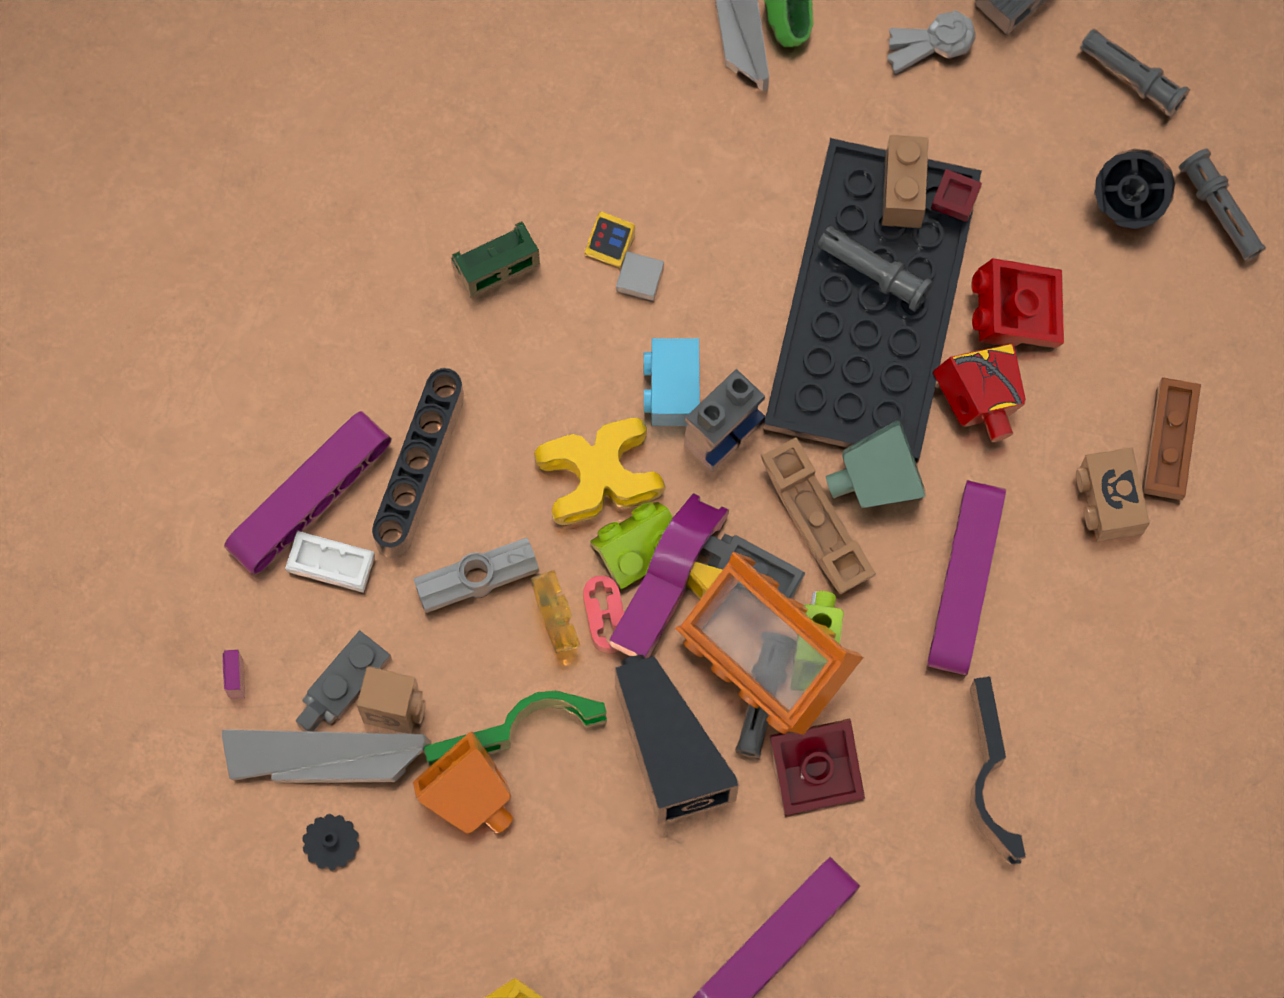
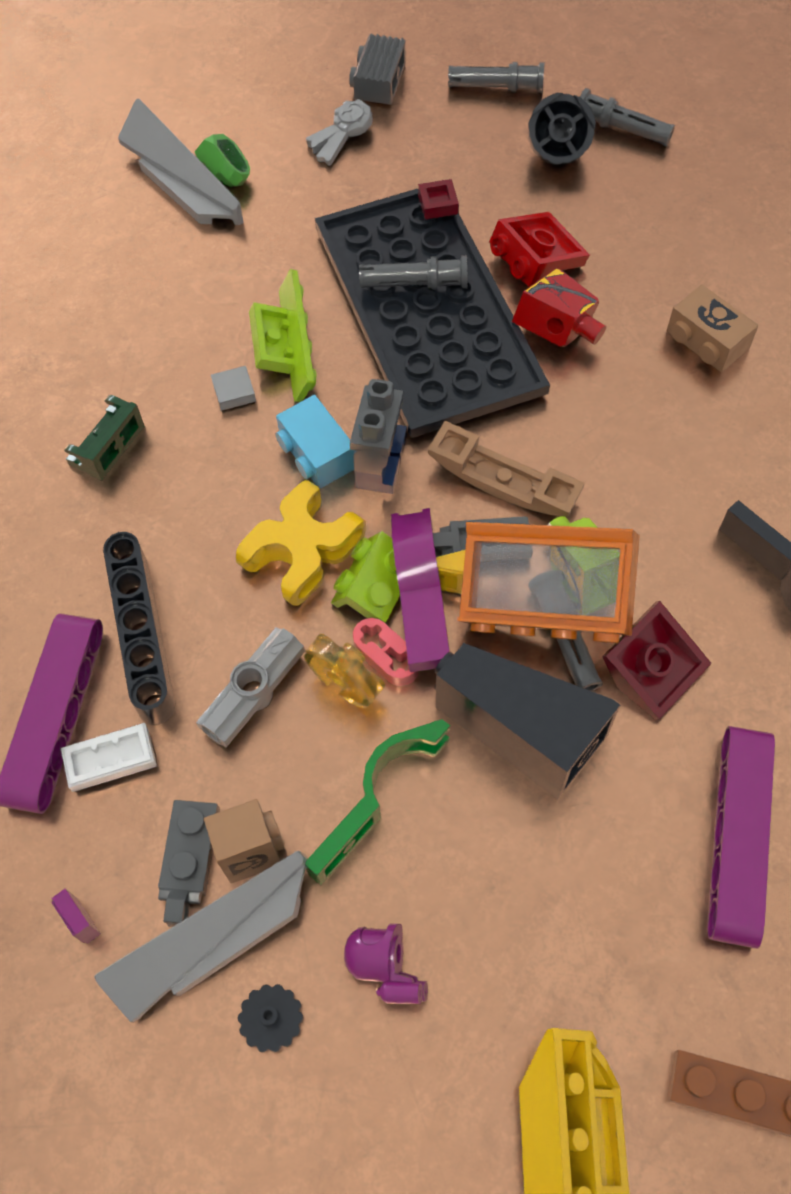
camera: 30 degrees left, 10 degrees down
orange torso [413,731,513,833] -> none
slope [584,211,635,268] -> none
sand green torso [826,420,926,508] -> none
medium nougat brick [882,135,929,228] -> none
magenta beam [927,480,1006,676] -> none
dark orange plate [1143,377,1201,500] -> none
none -> lime bracket [249,269,317,402]
none -> magenta piece [344,923,428,1004]

